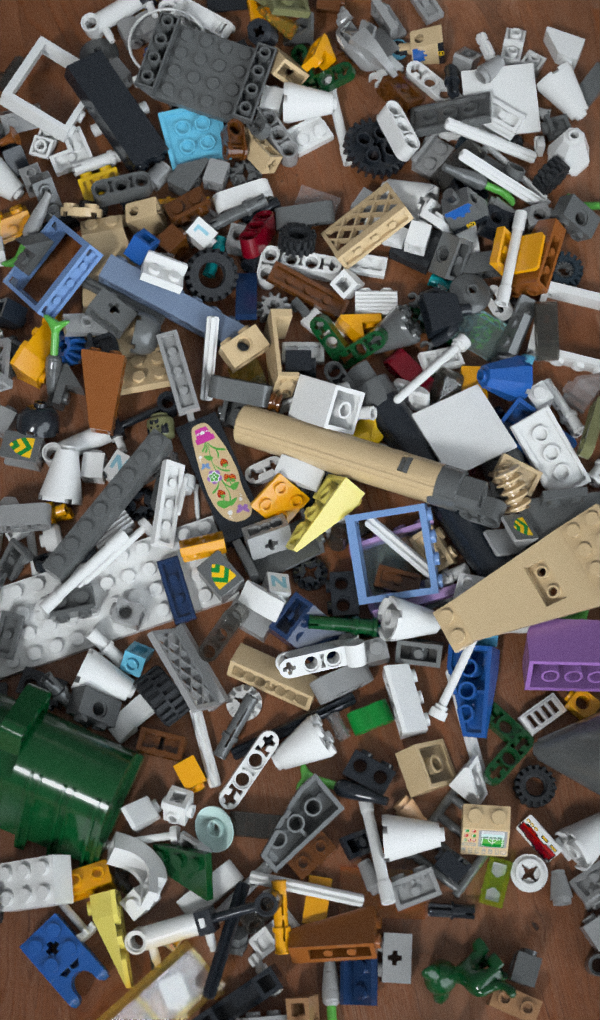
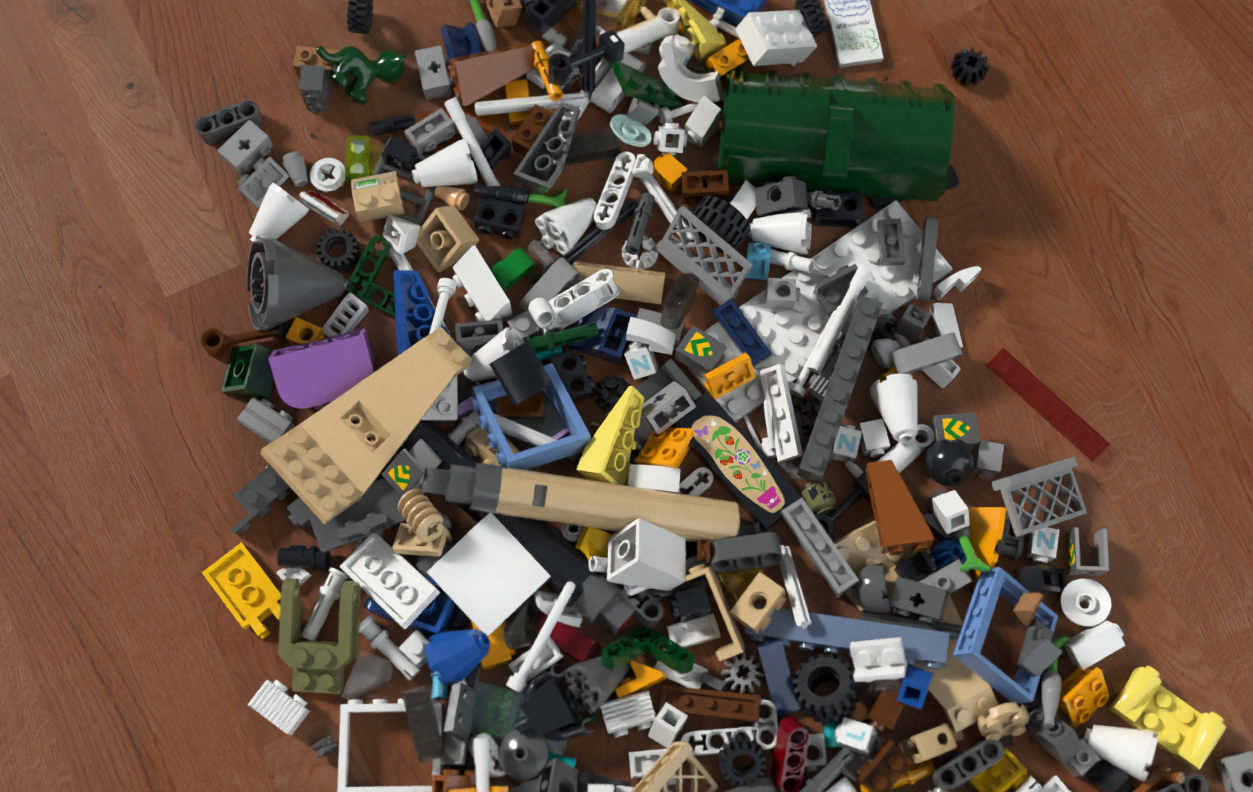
camera: 160 degrees right, 0 degrees up
none -> black slope [489,341,552,406]
none -> white tile [631,154,653,178]
none -> white brick [932,490,970,534]
none -> medium nougat slope [1013,593,1043,626]

